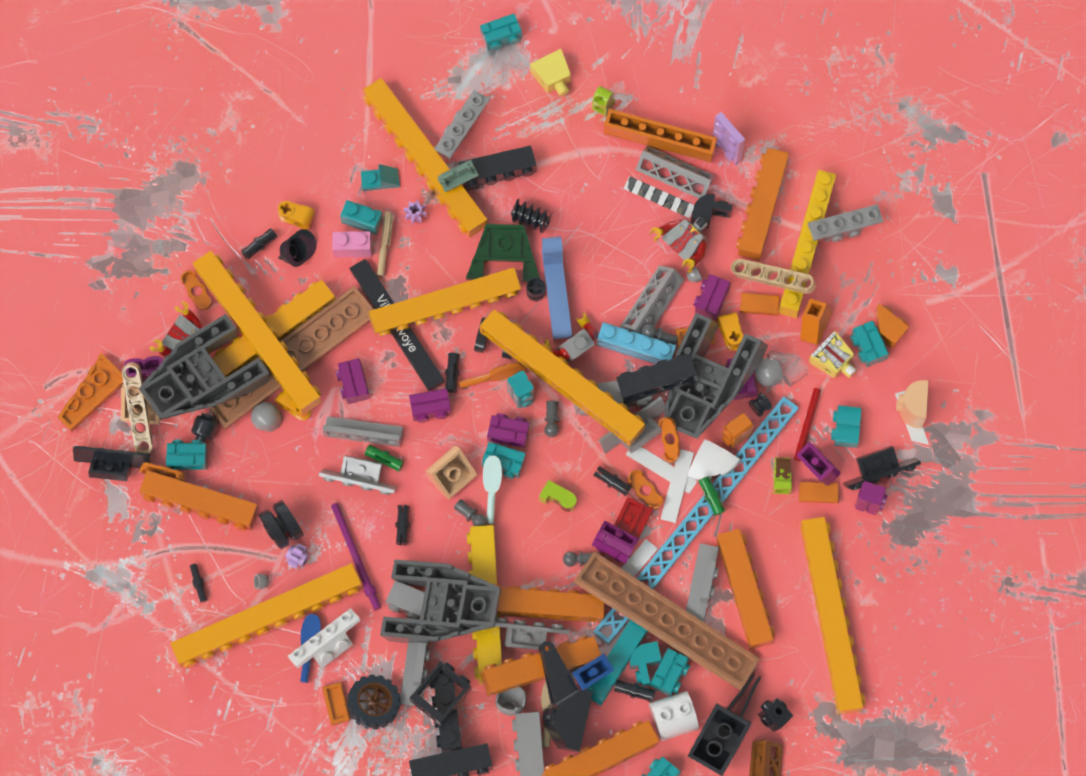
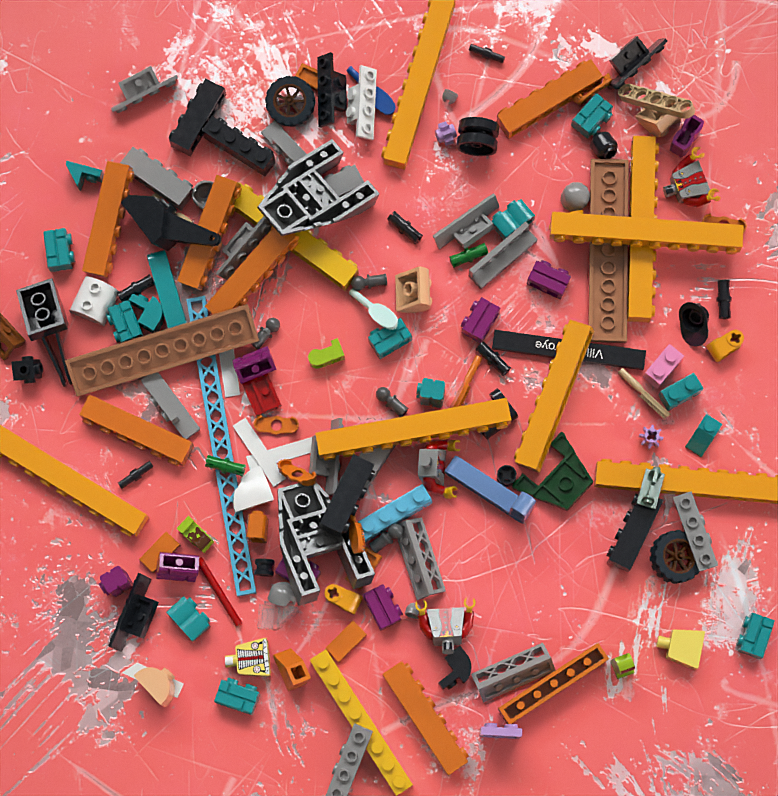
camera: 135 degrees right, 5 degrees up
orange wing [57,353,123,432] -> none
dark grey wedge [139,314,269,420] -> none
magenta bar [331,503,381,611] -> none
black window [409,661,472,726] -> none
magenta brick [487,413,530,448] -> none
black piece [511,198,553,233] -> none
blue slope [572,654,615,690] -> none
black pin [593,466,632,497] -> none
sticker [623,176,694,218] -> none
tan beam [731,259,817,294] -> none
orange slope [875,303,909,349] -> none
none -> black bar [118,461,154,489]
none -> black bracket [317,52,347,128]
none -> orange piece [348,515,366,554]
none -> teal brick [492,199,535,240]
none -> black wheel [649,530,699,584]

